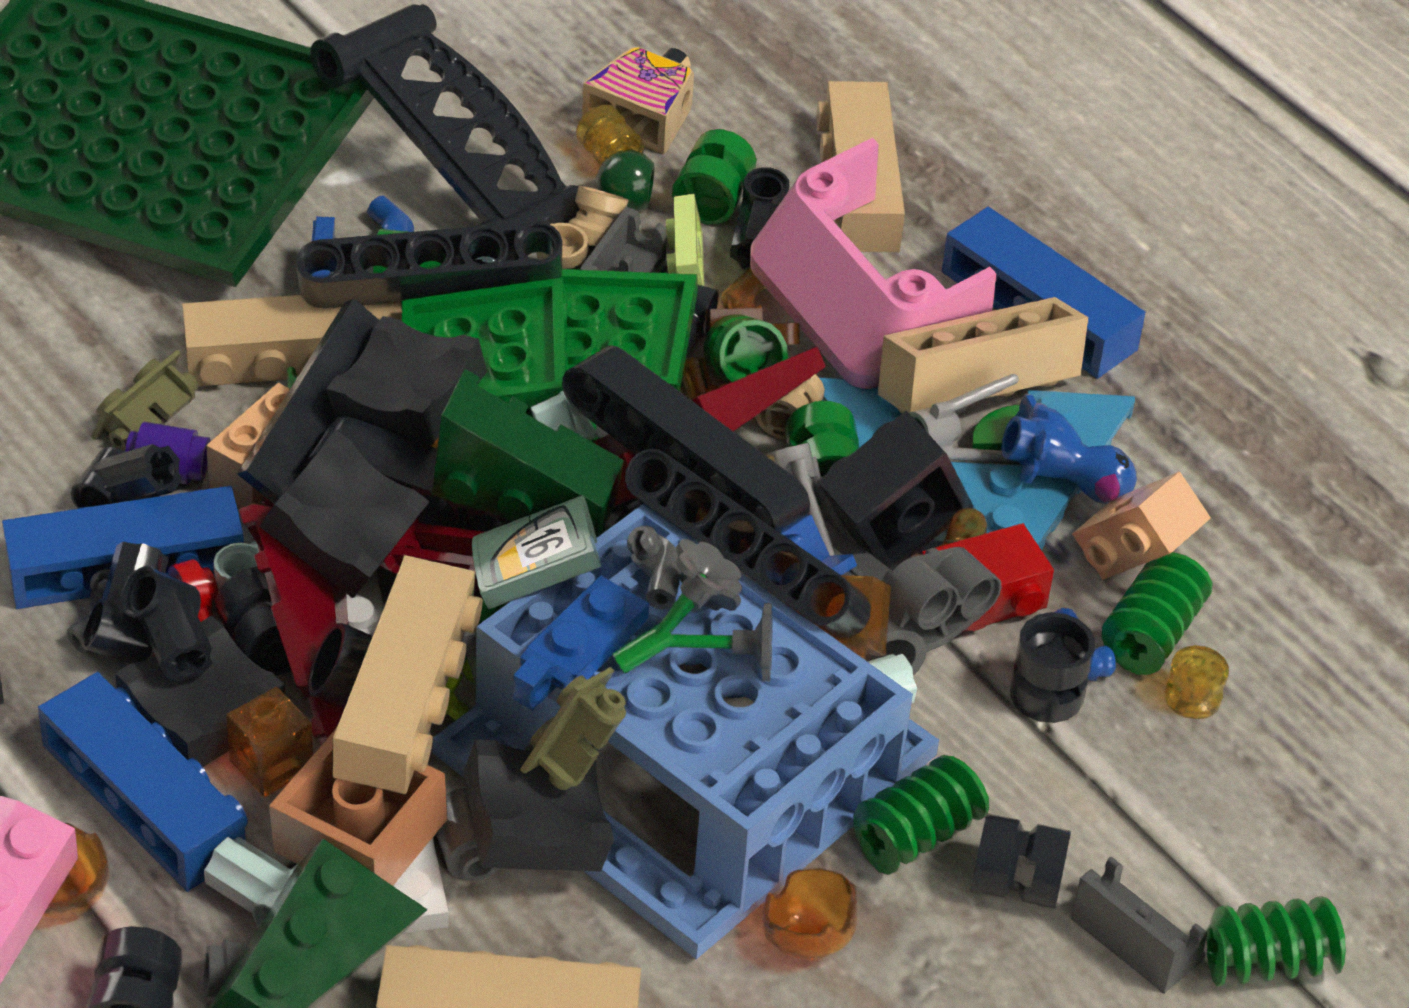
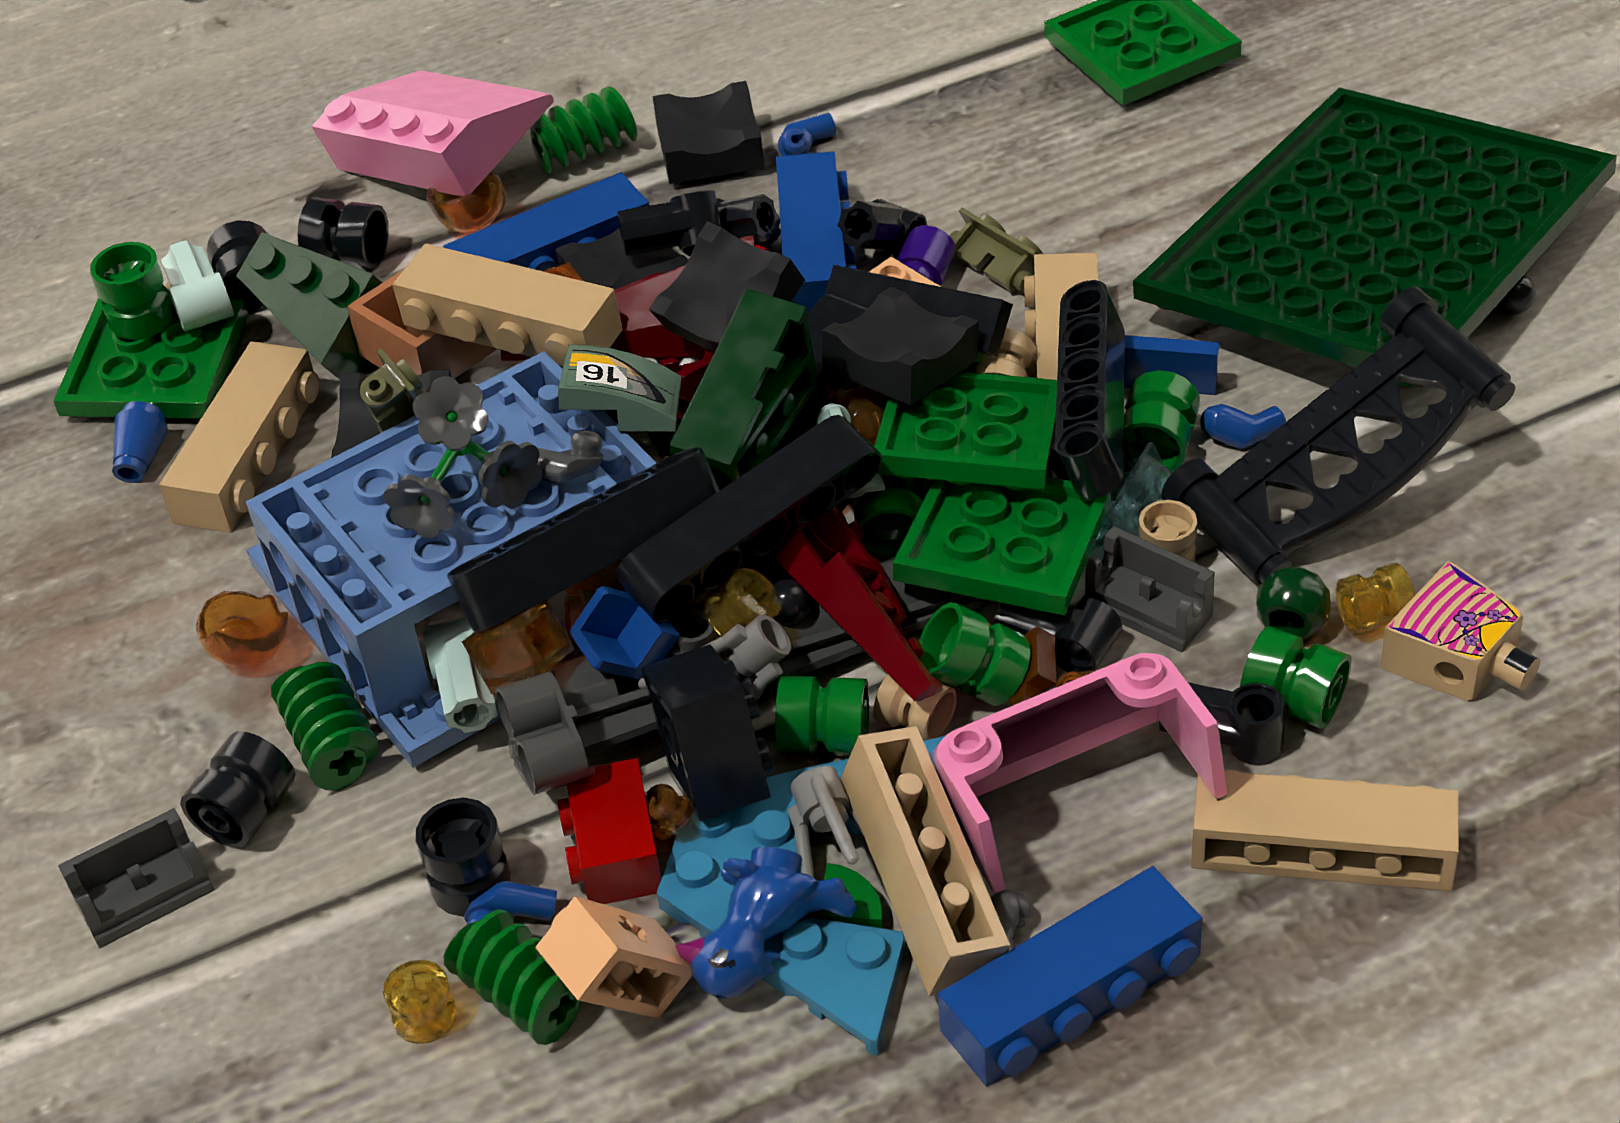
camera: 110 degrees right, 0 degrees up
blue hinge [513,575,650,711] -> none
tan wheel [568,186,629,247] -> none
yellowish green plate [666,194,705,286] -> none
green piece [1206,896,1346,986] -> none

